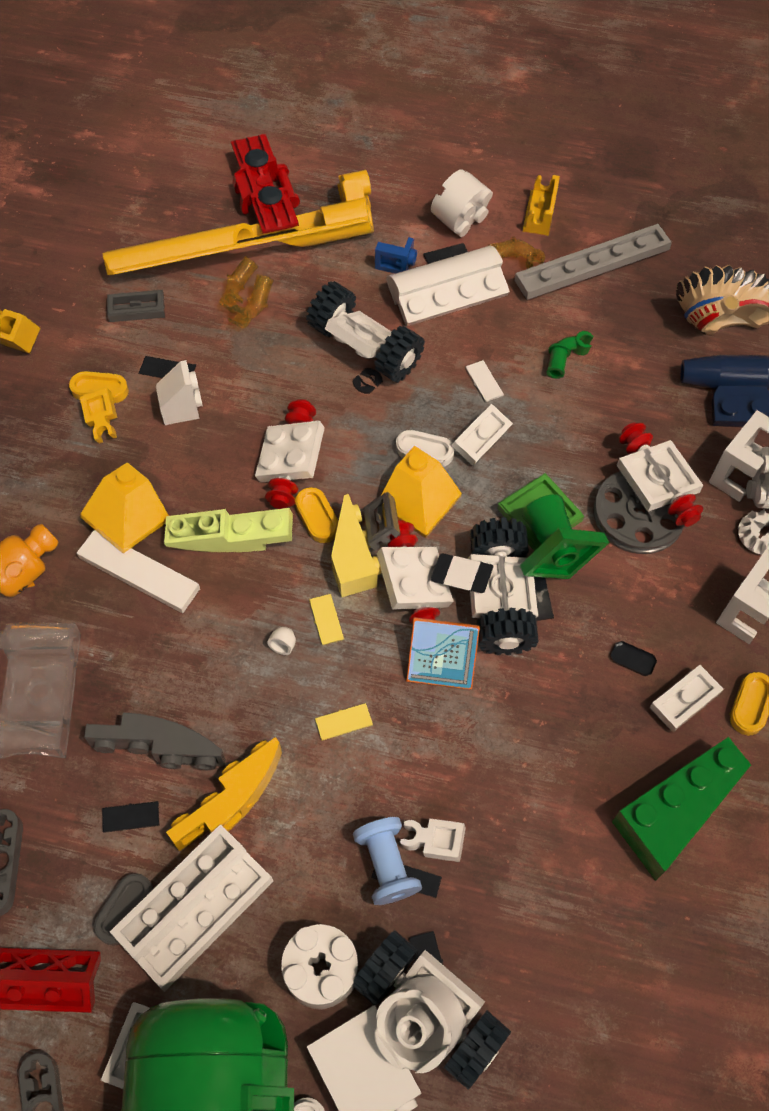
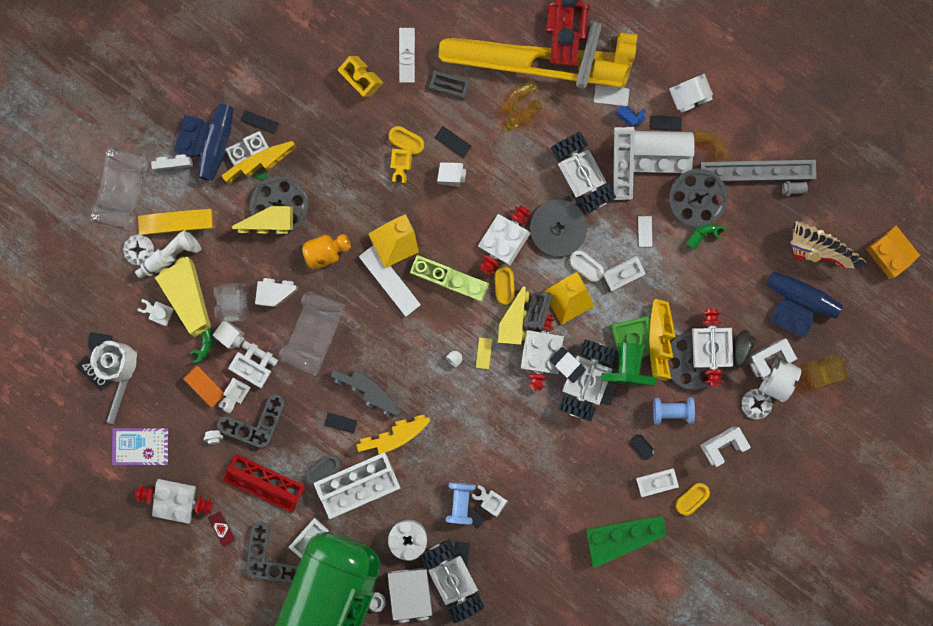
camera: 25 degrees right, 25 degrees up
light yellow window [315,703,373,741] -> none
white brick [375,975,466,1073] -> none
piece [407,618,480,690] -> none
yellow hinge [522,175,560,236] -> none
none -> white piece [399,28,415,82]
none -> dark grey piece [530,199,587,257]
none -> light grey axle [576,22,602,89]
none -> white sticker [594,85,629,106]
none -> white hinge [613,127,635,200]
none -> yellow slope [649,299,676,381]
none -> light blue piece [653,397,695,425]
none -> dark grey wedge [669,169,728,227]
none -> pearl dark grey dish [733,330,755,367]
none -> light grey pin [782,181,808,196]

